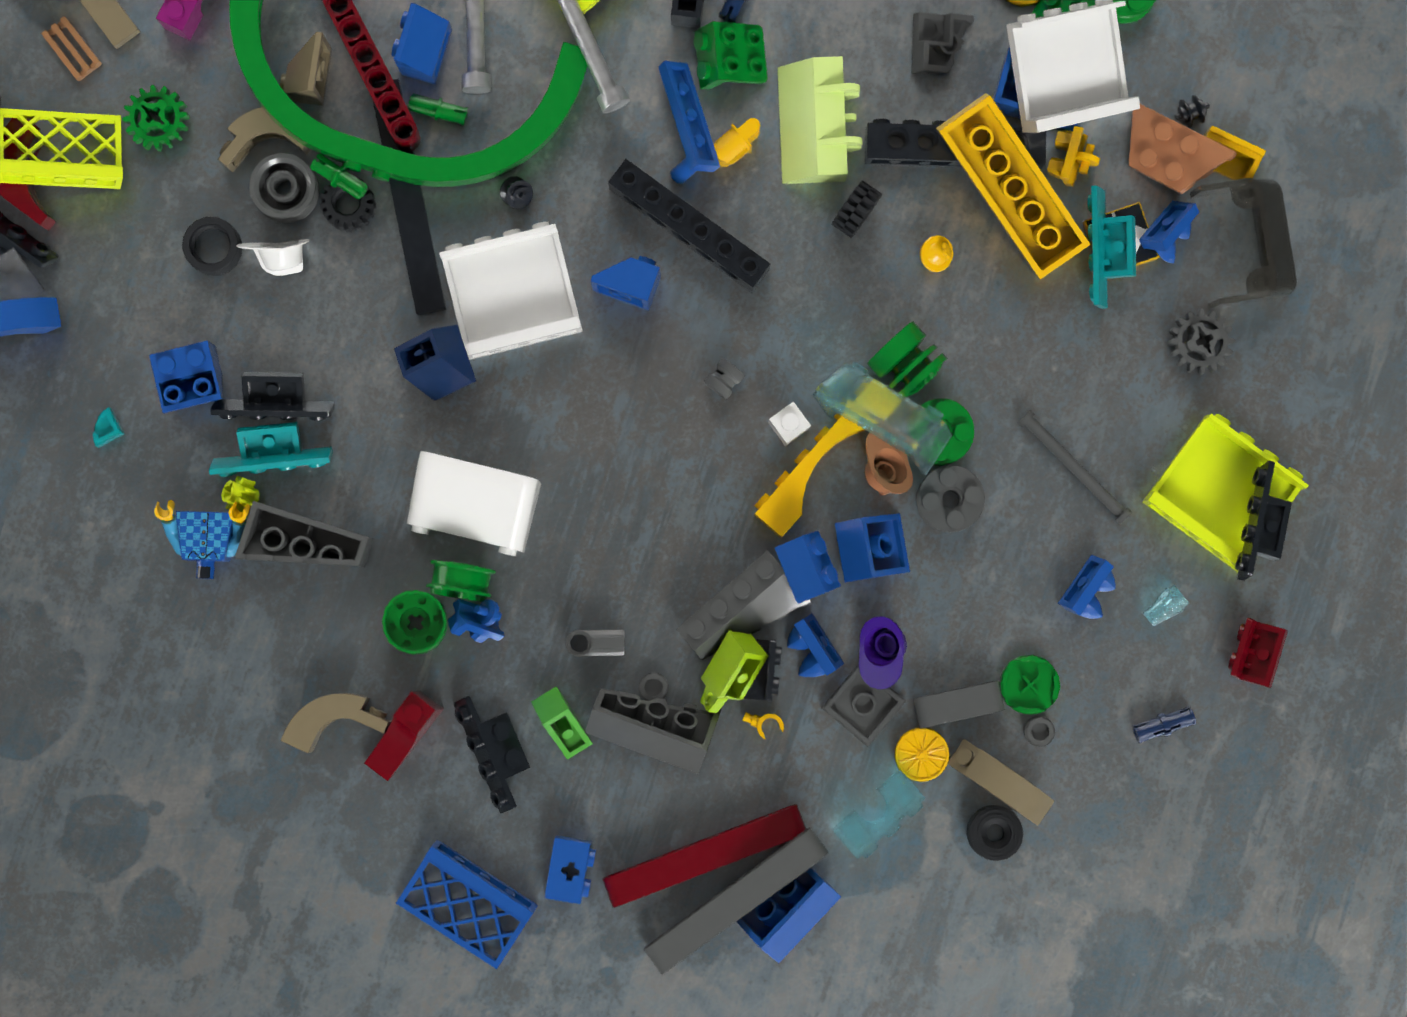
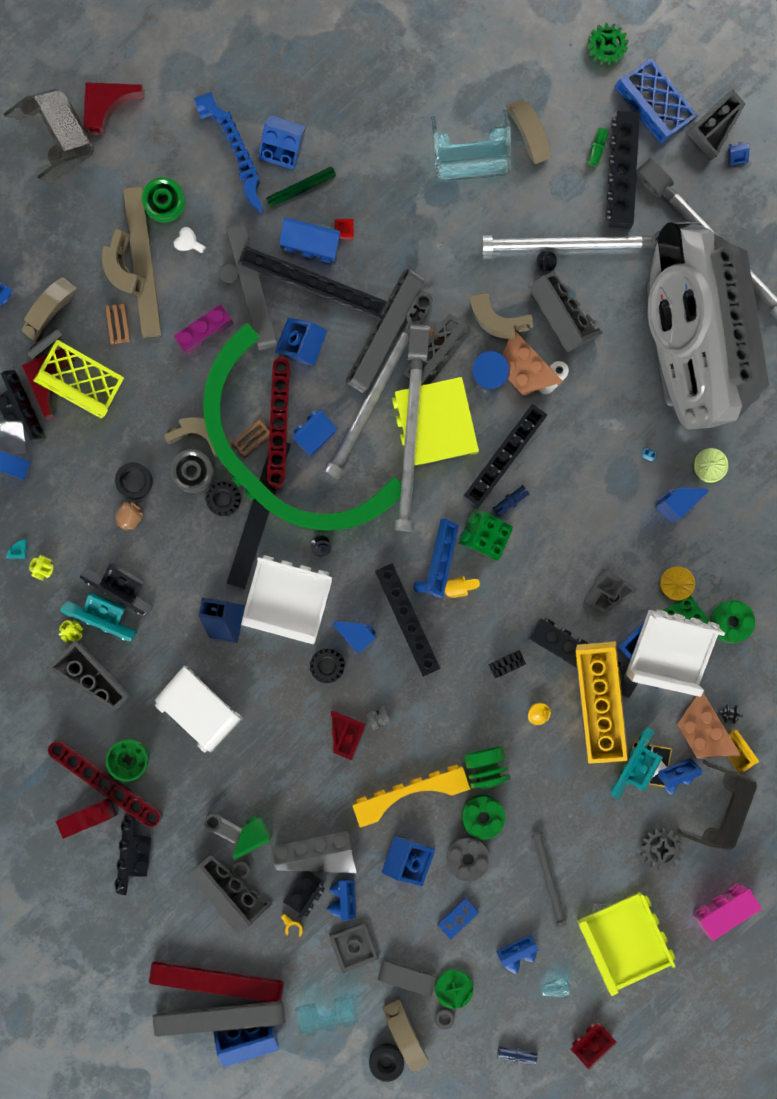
camera: 30 degrees right, 0 degrees up
green gear [122,85,190,151] -> none
blue slope [149,340,223,414] -> none
torso [154,500,251,579] -> none
white piece [236,239,310,276] -> none
dark tan slope [280,32,332,106] -> none
dark tan arch [280,693,392,753] -> none
green axle [310,153,368,199] -> none
blue fence [396,839,538,969] -> none
green axle [408,93,468,126] -> none
green wheel [426,560,496,602] -> none
blue hips [448,598,505,643] -> none
bright green slope [531,686,593,760] -> none
blue brick [544,835,596,904] -> none
lime hinge [700,631,768,713] -> none
white brick [768,401,811,447] -> none
blue slope [775,530,841,604] -> none
yellowish green piece [778,56,863,184] -> none
clear light blue windscreen [812,361,952,475] -> none
dark purple piece [859,616,907,690] -> none
nougat piece [864,426,913,495] -> none
yellow wheel [895,727,949,782] -> none
yellow hips [1047,126,1100,187] -> none
black bracket [1235,461,1292,581] -> none
none -> neon yellow gear [29,555,53,580]
none -> dark red beam [48,741,162,827]
none -> medium nougat head [115,501,143,531]
none -> medium nougat tile [231,419,270,458]
none -> green slope [233,816,272,860]
none -> black tyre [310,649,345,683]
none -> dark red wing [331,710,367,760]
none -> blue tile [437,898,479,939]
none -> dark pink brick [693,884,762,941]

